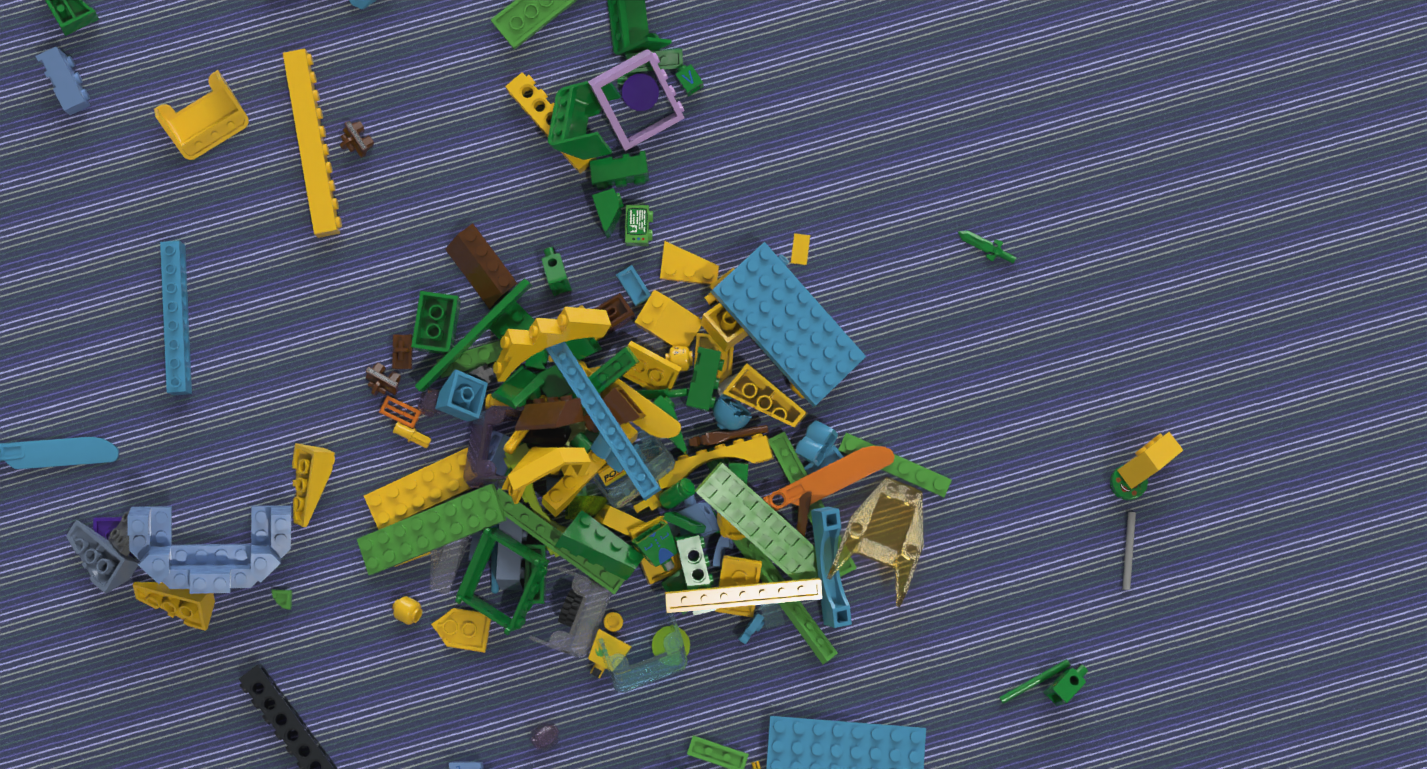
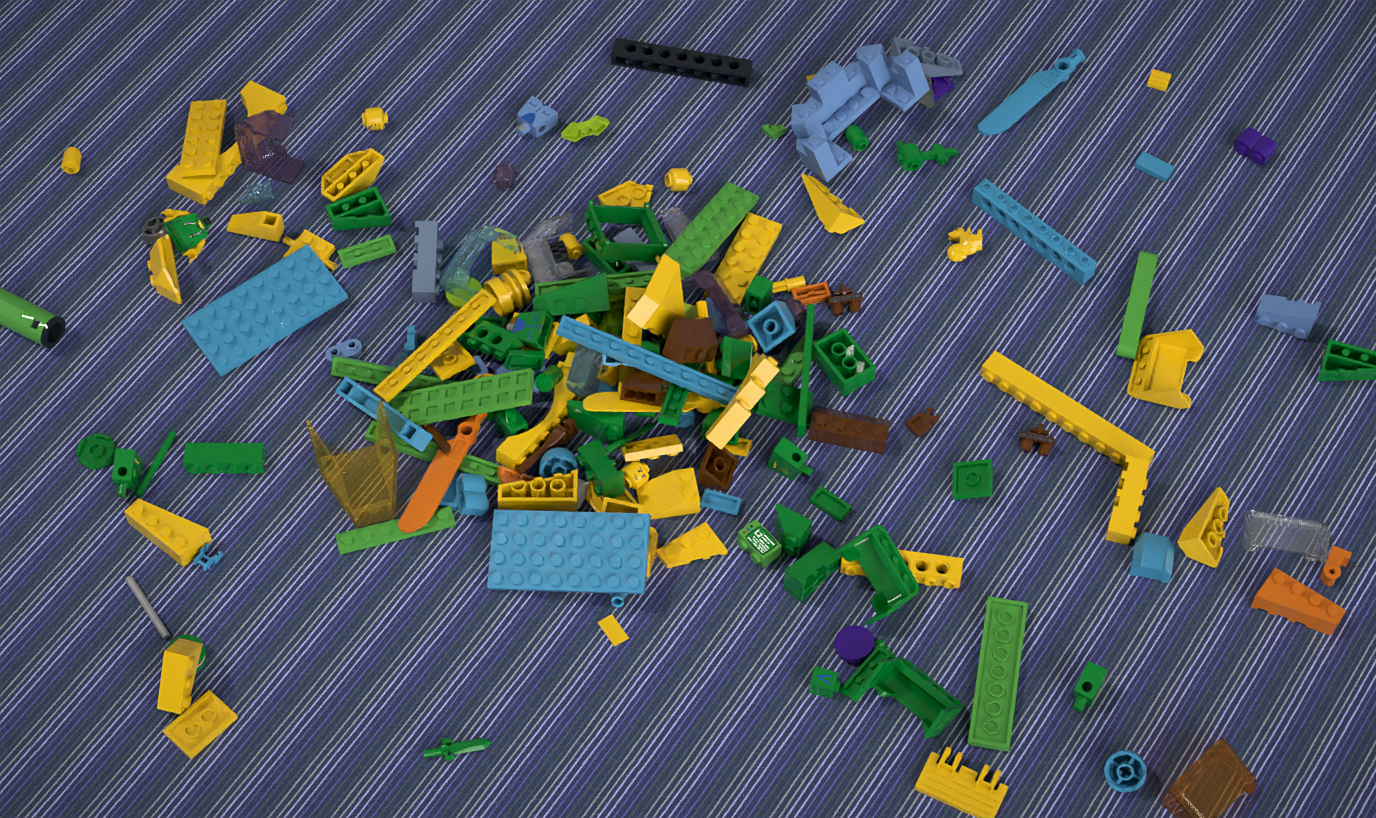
camera: 130 degrees right, 25 degrees down
reddish brown hips [392,334,413,369] -> none
lavender window [588,49,684,151] -> none
none -> green tile [76,433,116,470]
none -> yellow wedge [124,498,212,567]
none -> yellow tile [163,689,238,759]
none -> green brick [183,443,266,474]
none -> dark azure piece [193,543,223,571]
none -> medium blue plate [325,339,362,365]
none -> sand blue wedge [412,221,444,303]
none -> yellow wheel [484,268,531,317]
none -> orange tile [498,466,535,484]
none -> yellow brick [559,233,583,260]
none -> lime tile [561,115,610,142]
none -> green brick [745,274,773,316]
none -> green tile [809,486,852,523]
none -> green brick [845,124,869,151]
none -> green piece [896,140,958,171]
none -> reddish brown plate [905,407,940,438]
none -> yellow animal [947,227,983,262]
none -> green hinge [952,459,993,500]
none -> yellow wedge [1105,455,1150,546]
none -> bright green beam [1116,251,1158,359]
none -> dark azure tile [1134,151,1175,183]

